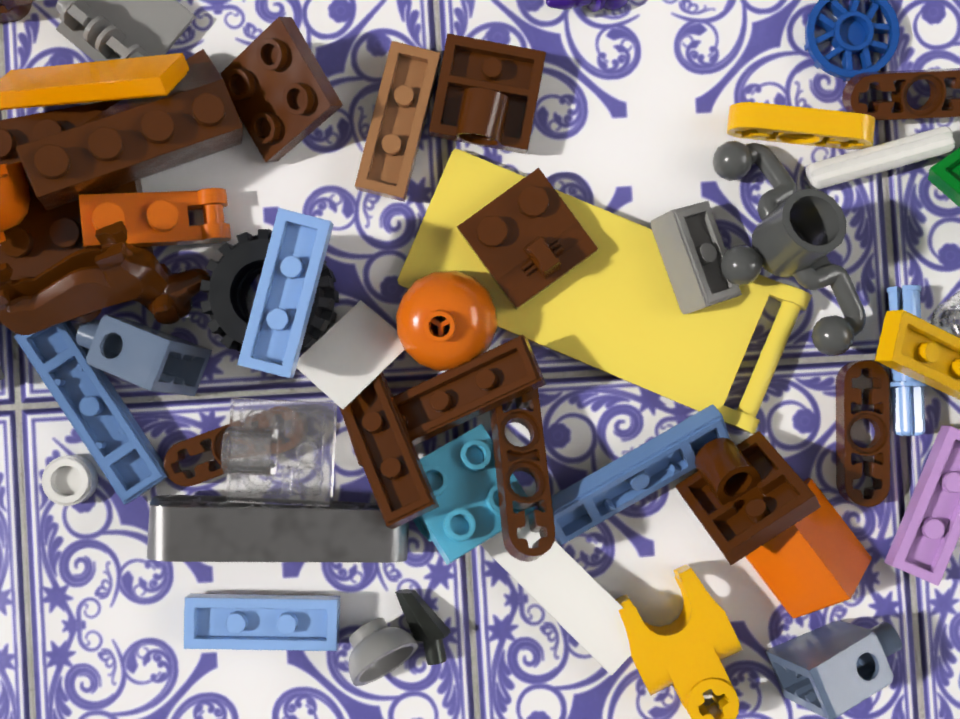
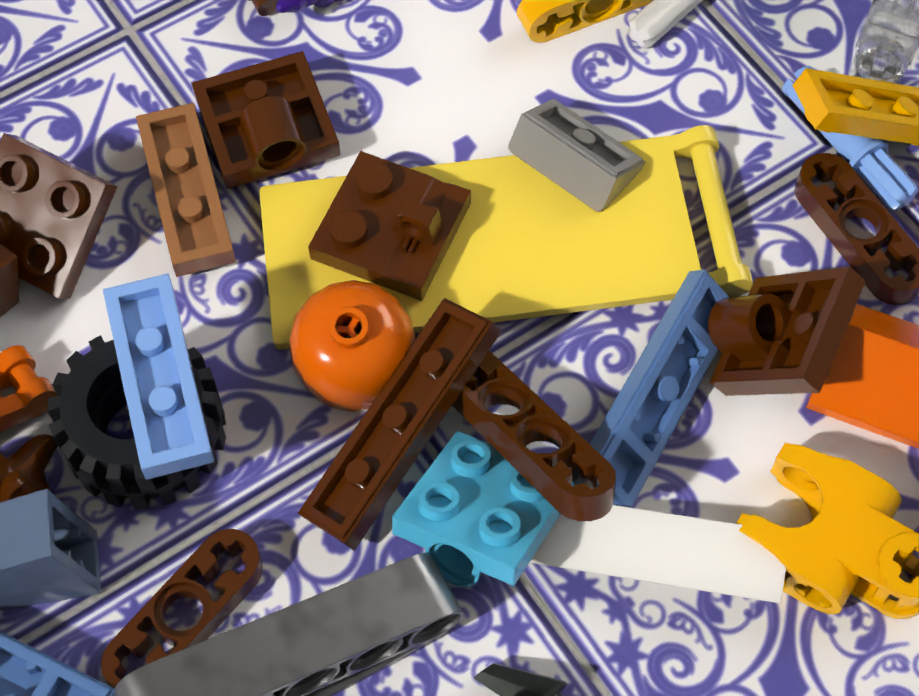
camera: 30 degrees left, 25 degrees down
clear plate [221,398,337,507] -> none
white sticker [296,300,404,410] -> none
reddish brown tile [339,371,439,530] -> none
dark grey wheel [712,141,866,356] -> none

